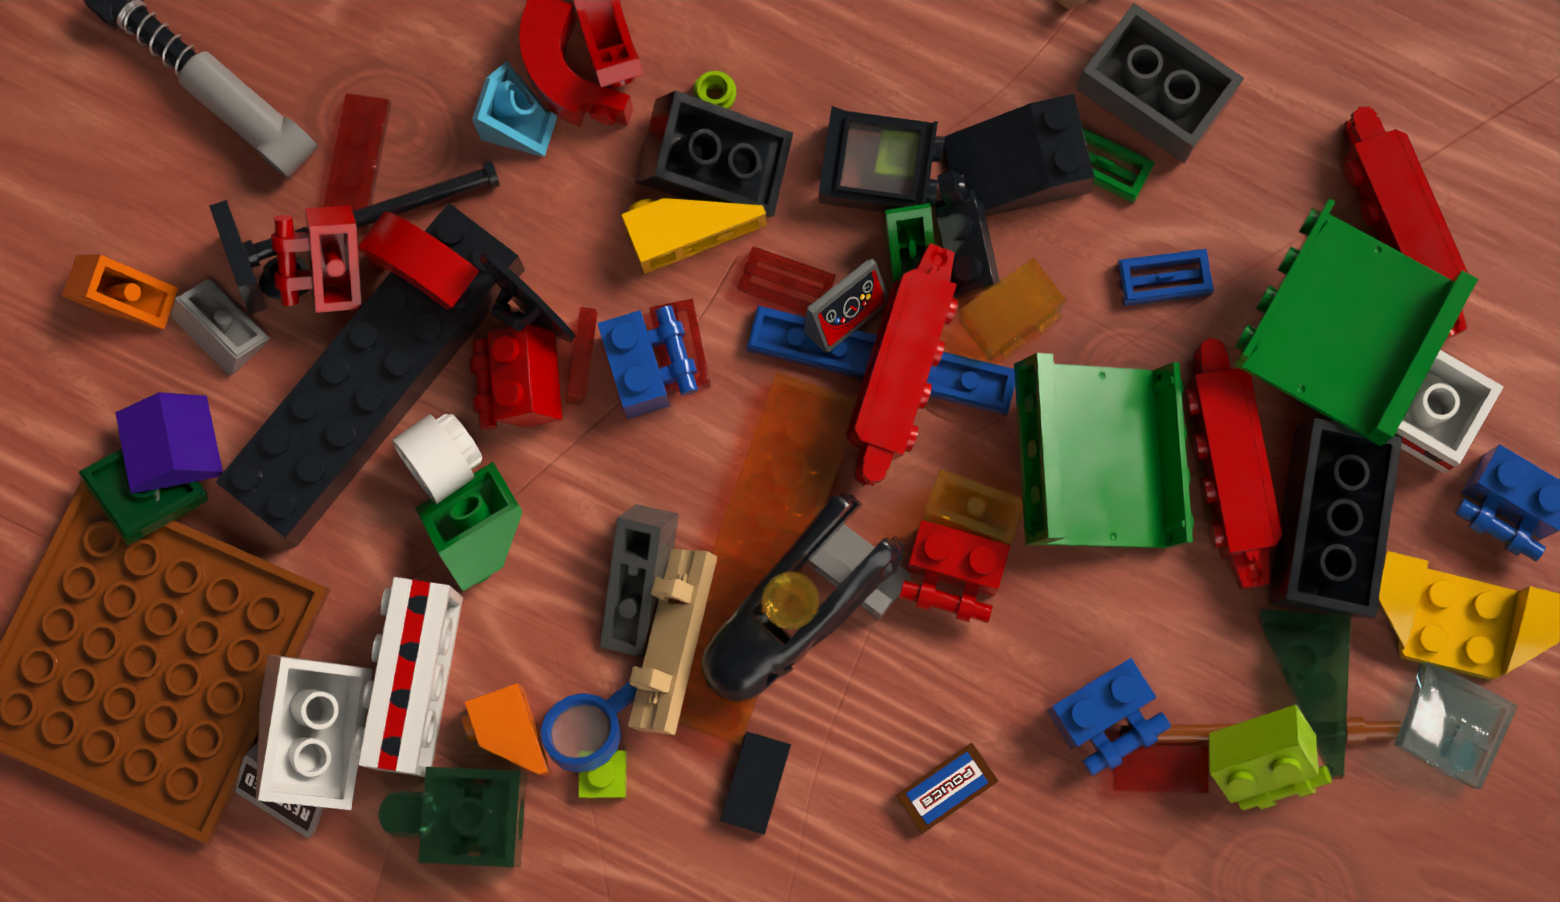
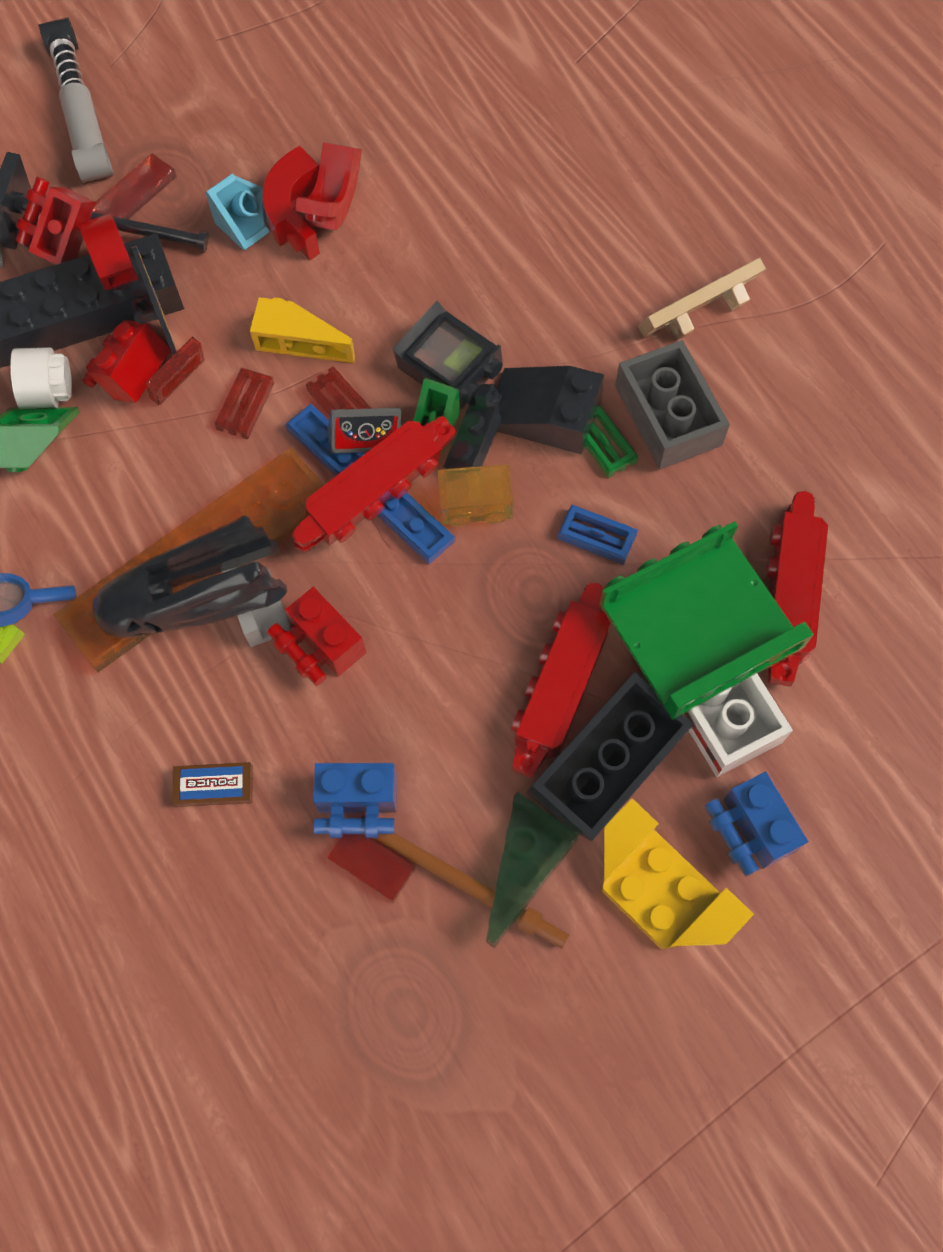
camera: 30 degrees right, 10 degrees down
blue brick [597,306,698,419] -> none
dark grey slope [600,504,679,658] -> none
tan hinge [628,549,718,735] -> none
black slope [635,90,793,217] -> none
lime plate [693,71,737,109] -> none
black tile [720,731,791,835] -> none
clear yellow piece [762,572,820,629] -> none
clear yellow brick [922,469,1023,545] -> none
green panel [1014,353,1194,549] -> none
lime brick [1209,704,1332,811] -> none
clear light blue plate [1394,663,1518,789] -> none

